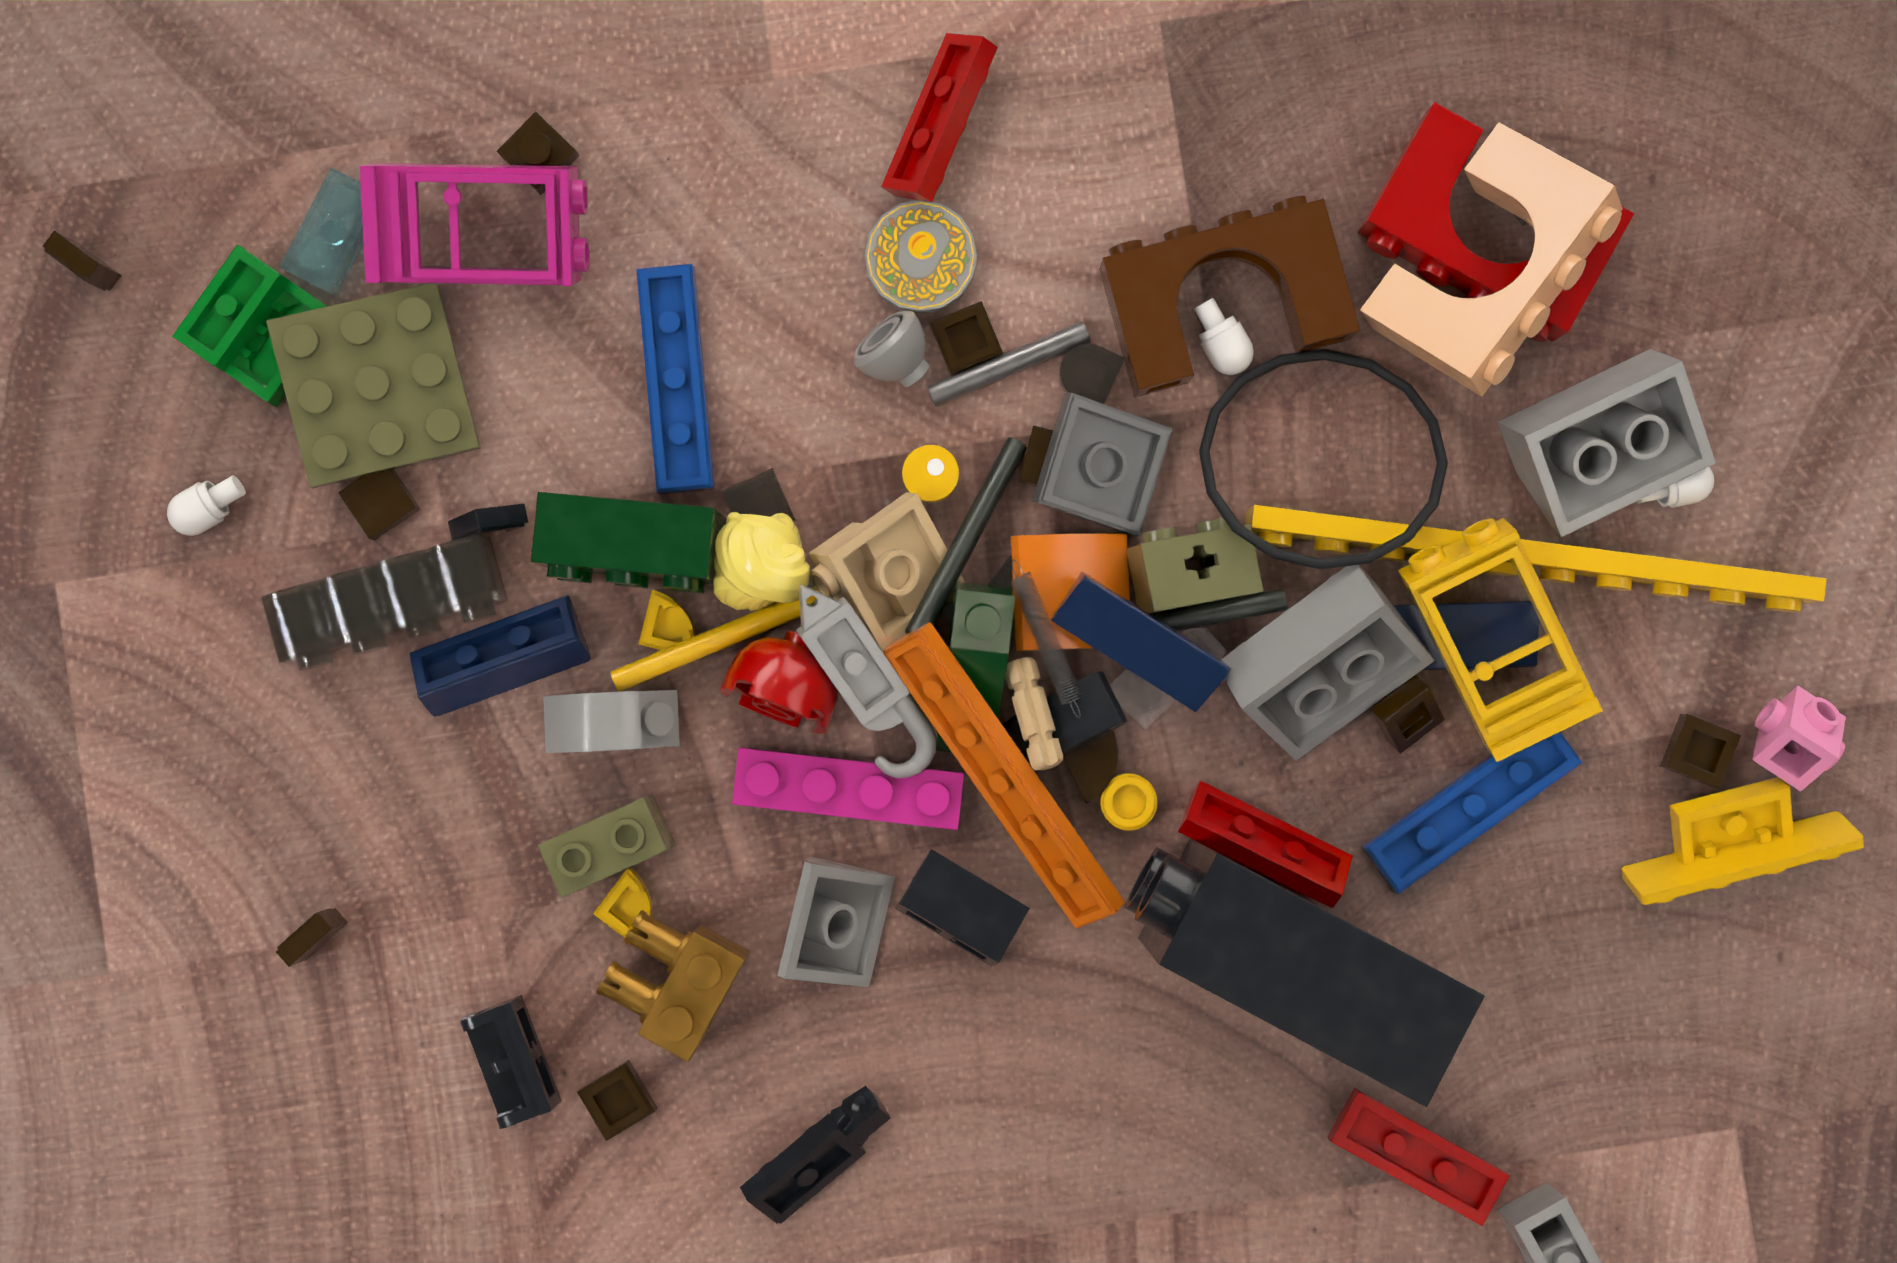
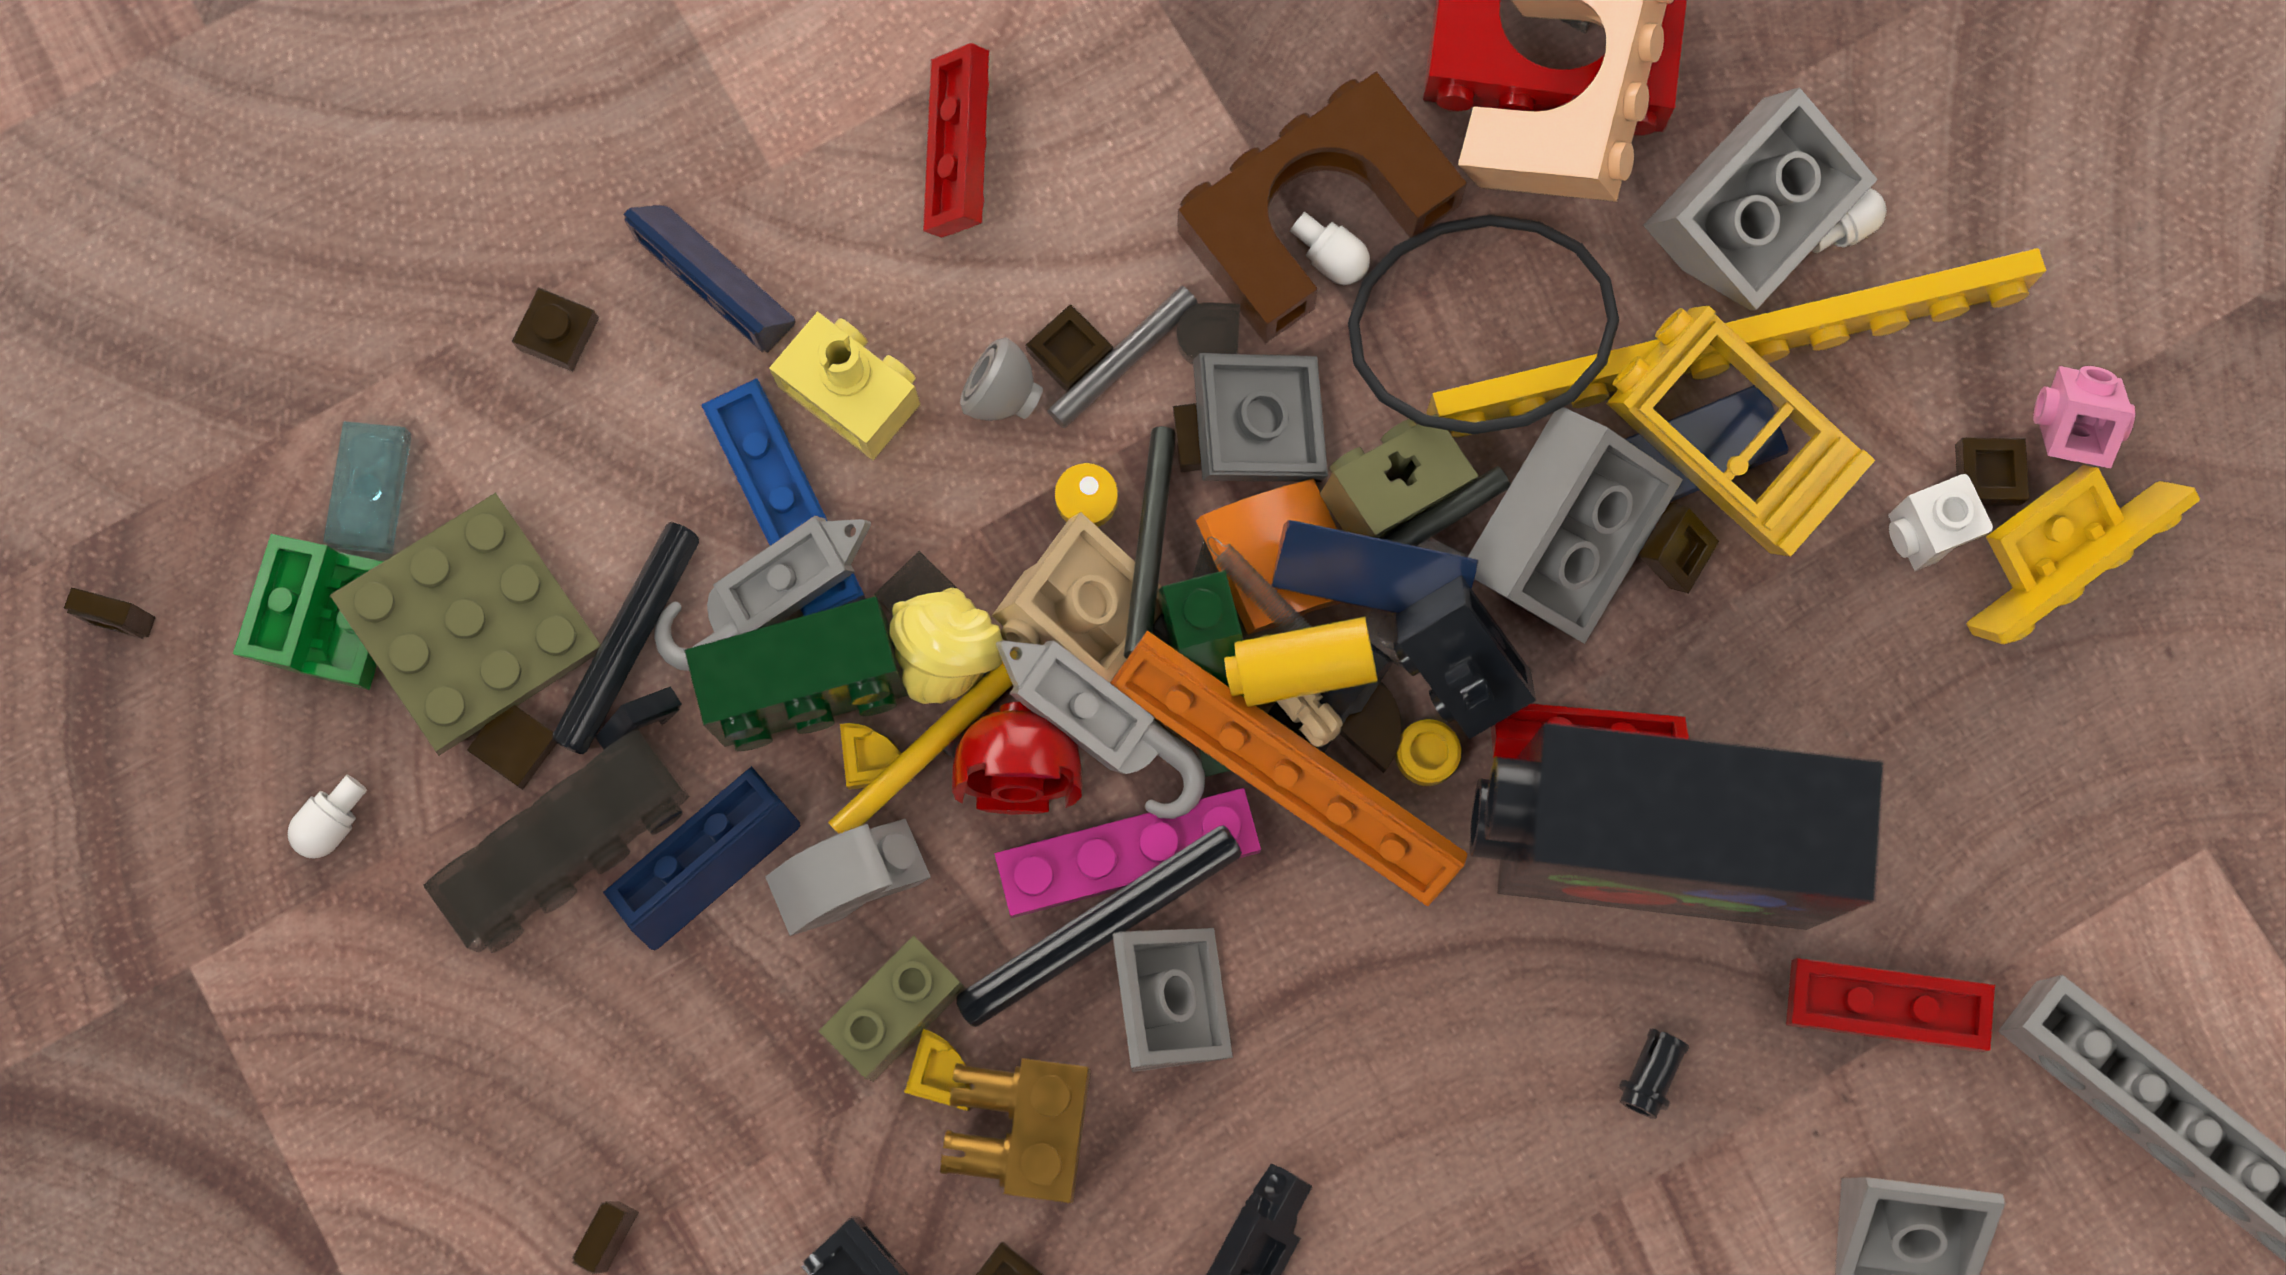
camera: 25 degrees left, 10 degrees down
dark pink door [359,163,590,286] -> none
tile [864,200,977,314] -> none
black hinge [895,849,1030,966] -> none
blue tile [1361,732,1583,894] -> none
none -> black axle [553,522,699,754]
none -> dark blue slope [623,205,796,353]
none -> light grey plate [654,516,871,671]
none -> light yellow brick [769,311,920,460]
none -> black axle [956,826,1242,1027]
none -> yellow brick [1224,617,1378,707]
none -> black brick [1393,575,1536,739]
none -> black pin [1619,1029,1689,1119]
none -> white bracket [1888,474,1993,571]

